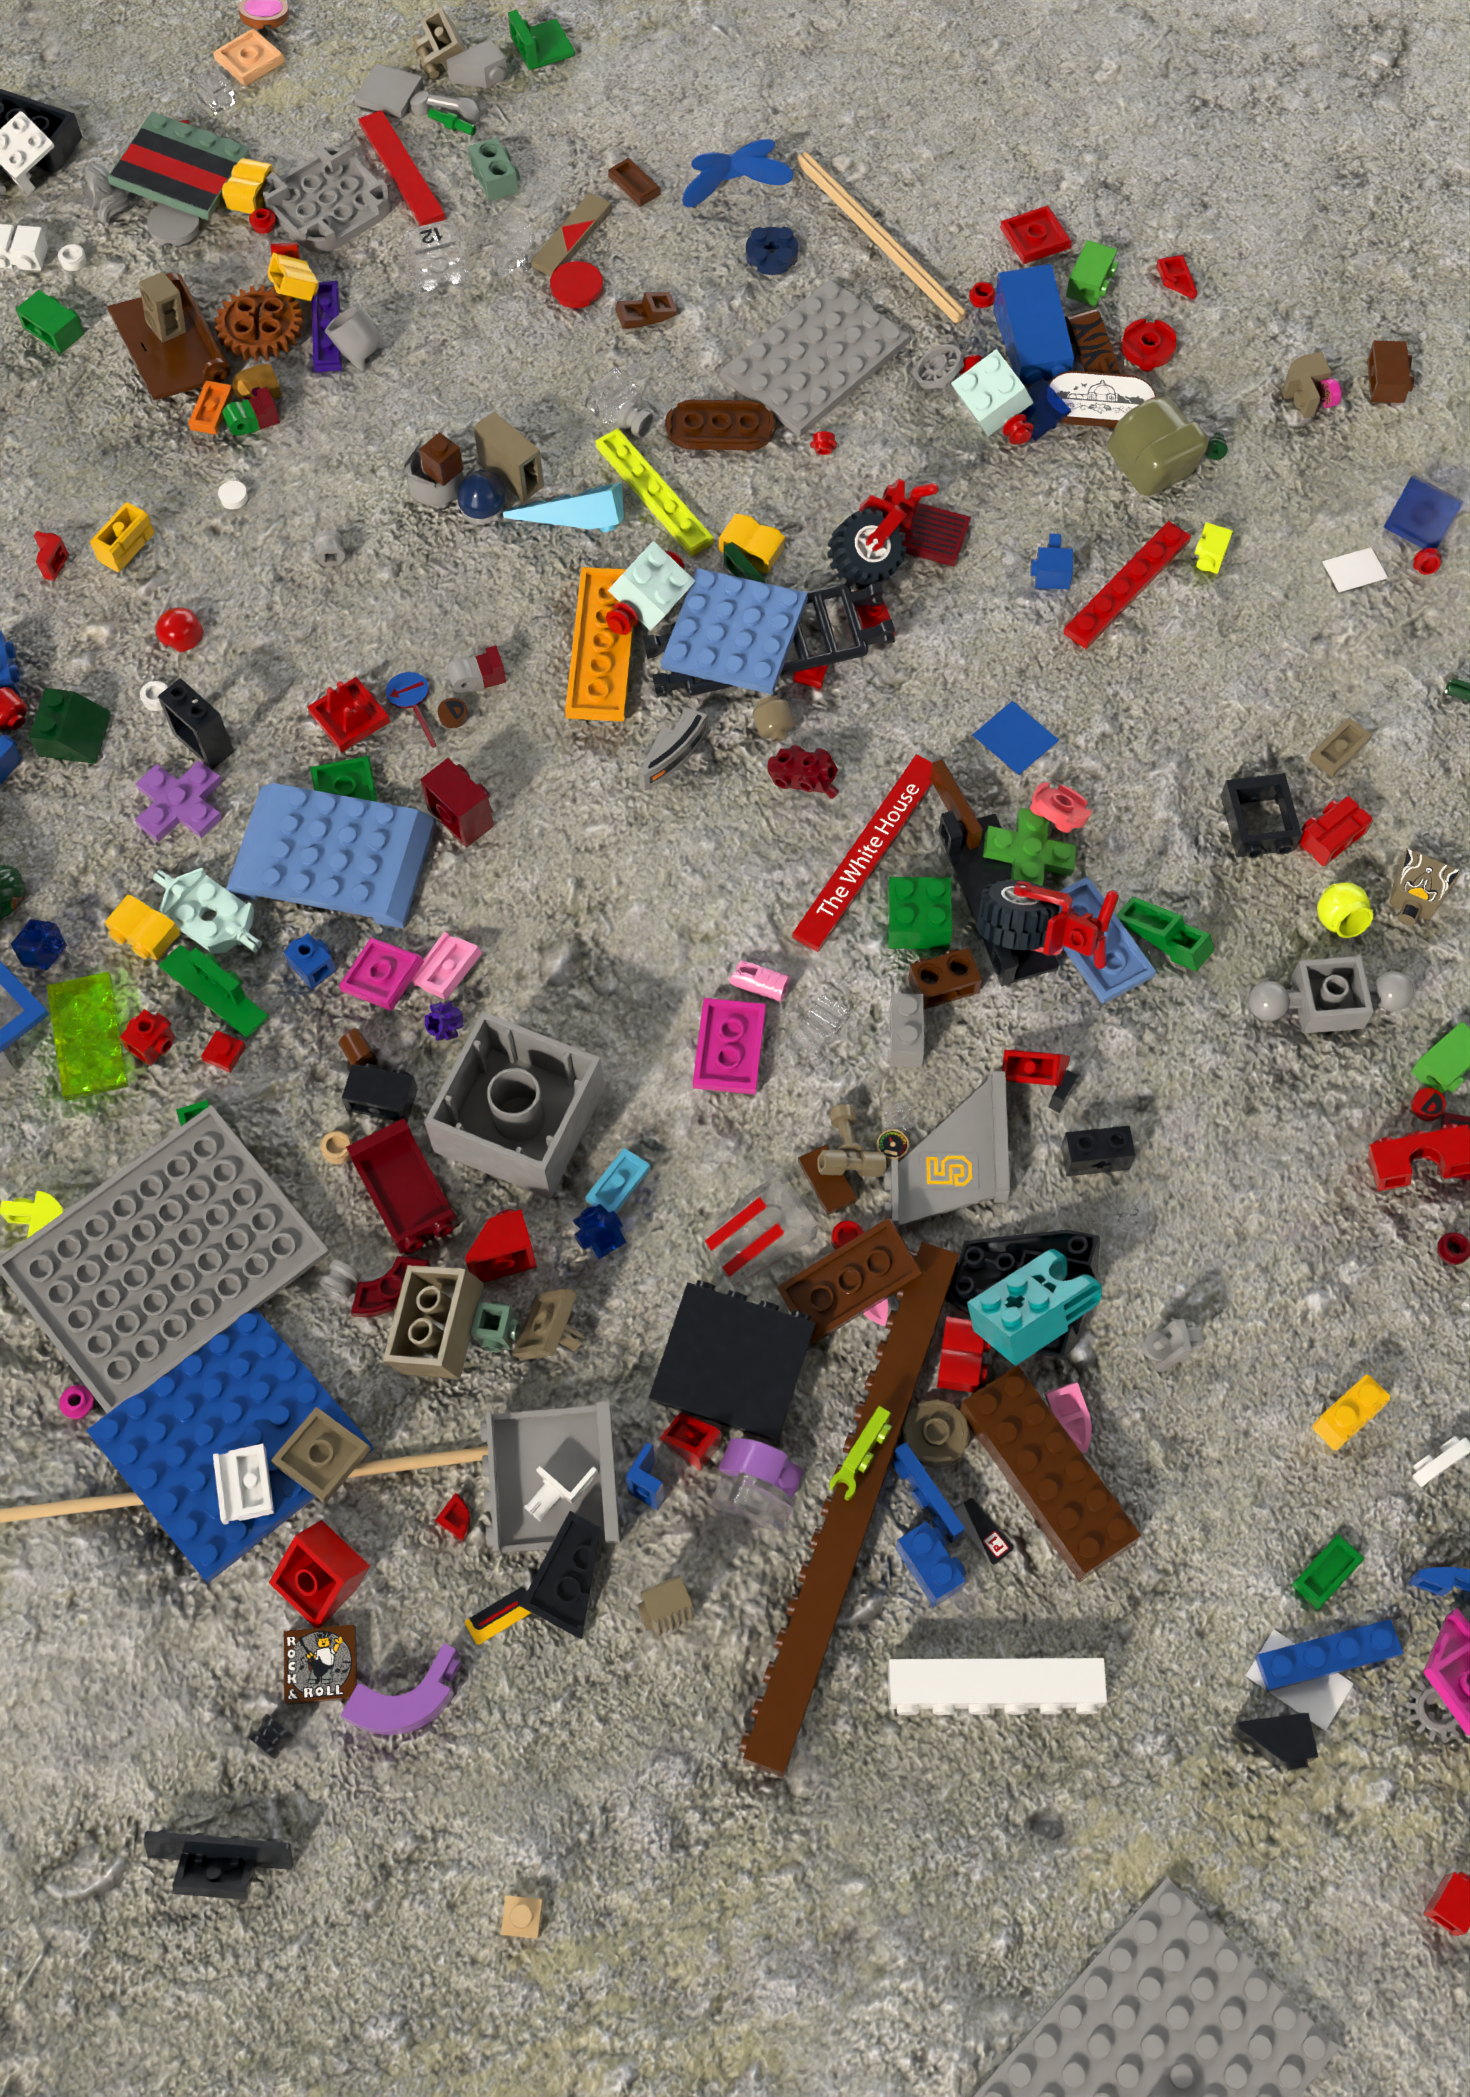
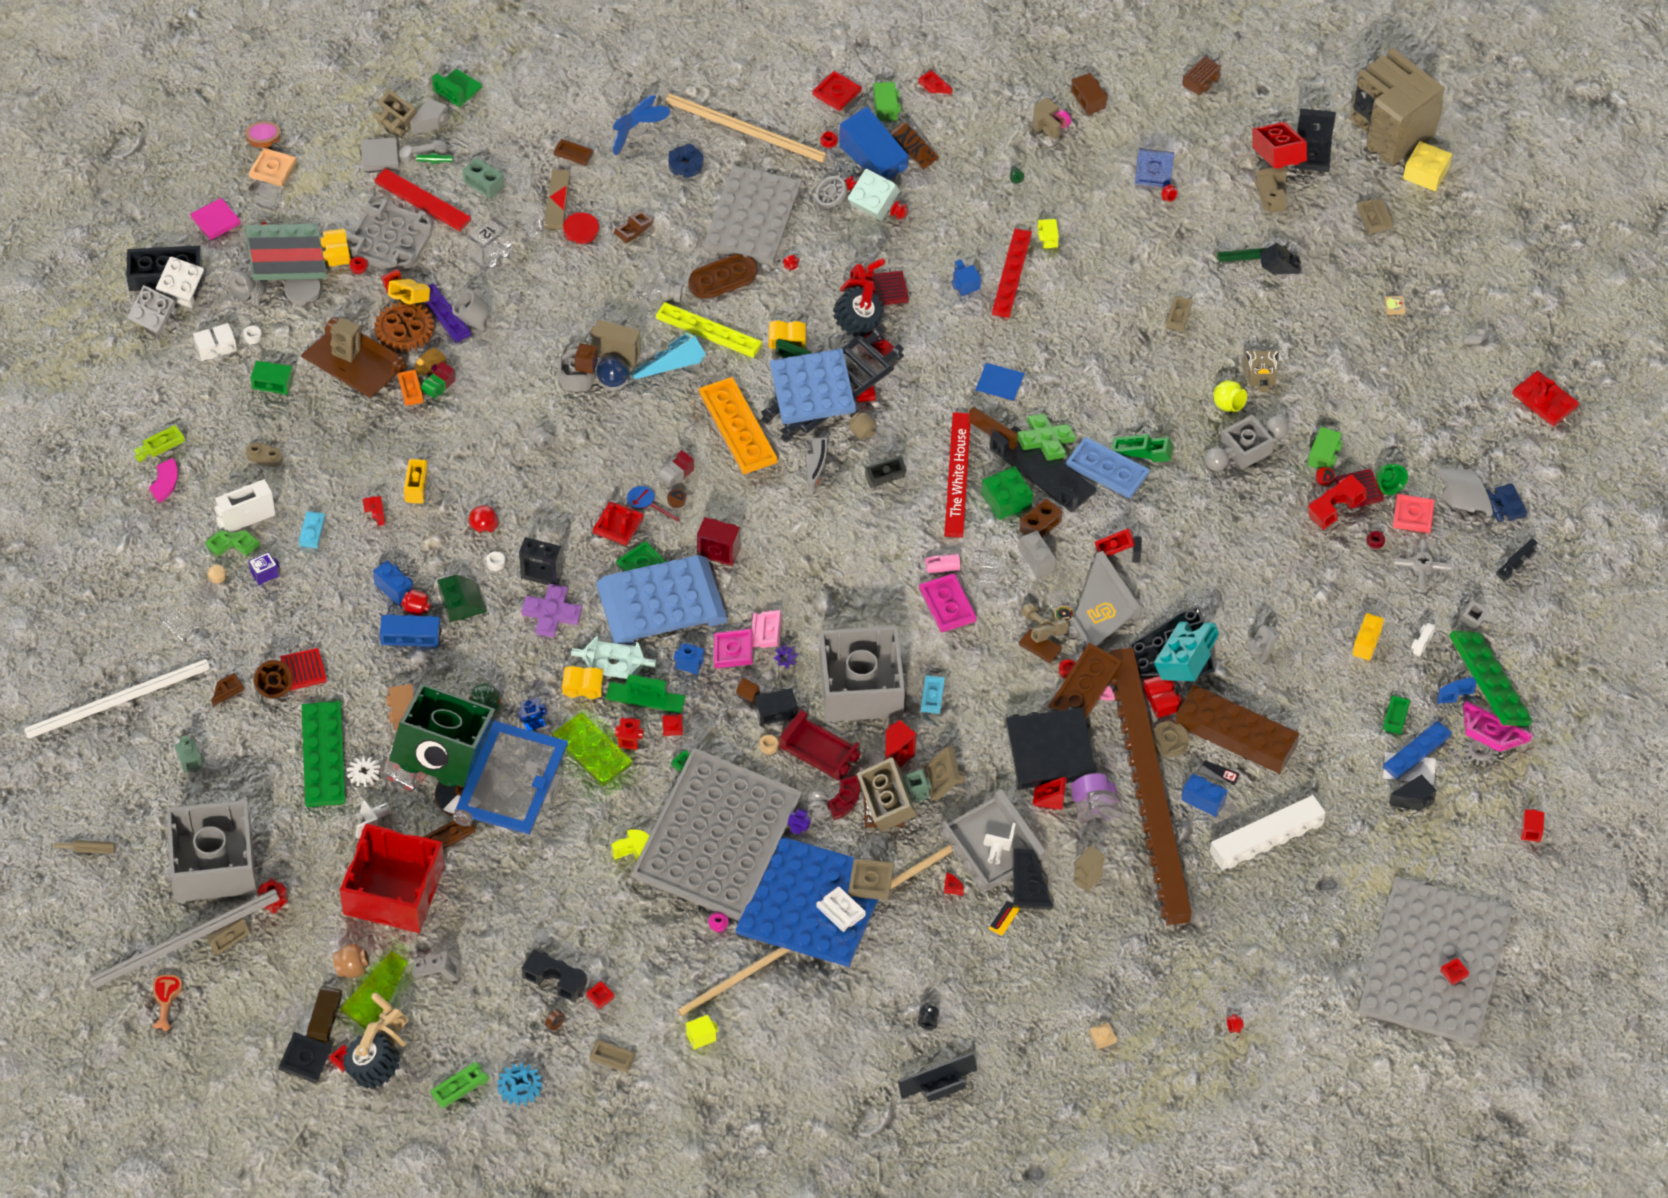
camera: 30 degrees left, 10 degrees down
white tile [218,481,248,509] -> none
red slope [269,1520,370,1628] -> none
tile [284,1625,357,1705] -> none
medium lavender arch [340,1643,461,1735] -> none
clear blue brick [572,1204,627,1260] -> none
light aqua brick [606,541,695,635] -> none
blue panel [625,1442,665,1511] -> none
clear slope [699,1173,818,1287] -> none
dark red brick [767,745,839,799] -> none
lime plate [829,1406,892,1501] -> none
blue plate [892,1442,965,1543] -> none
piece [977,880,1119,969] -> none
clear blue piece [1019,378,1072,441] -> none
coral plate [1030,782,1092,833] -> none
bright pink plate [1044,1381,1092,1453] -> none
white tile [1045,371,1156,428] -> none
black brick [1061,1125,1136,1177] -> none
olive piece [1107,396,1209,496] -> none
red plate [1120,319,1176,372] -> none
black window [1220,773,1302,858] -> none
red brick [1299,796,1373,866] -> none
white sticker [1322,547,1388,592] -> none
none -> dark pink tile [190,198,241,240]
none -> dark purple gear [787,809,811,835]
none -> pearl dark grey brick [864,455,907,488]
none -> red plate [1227,1013,1244,1033]

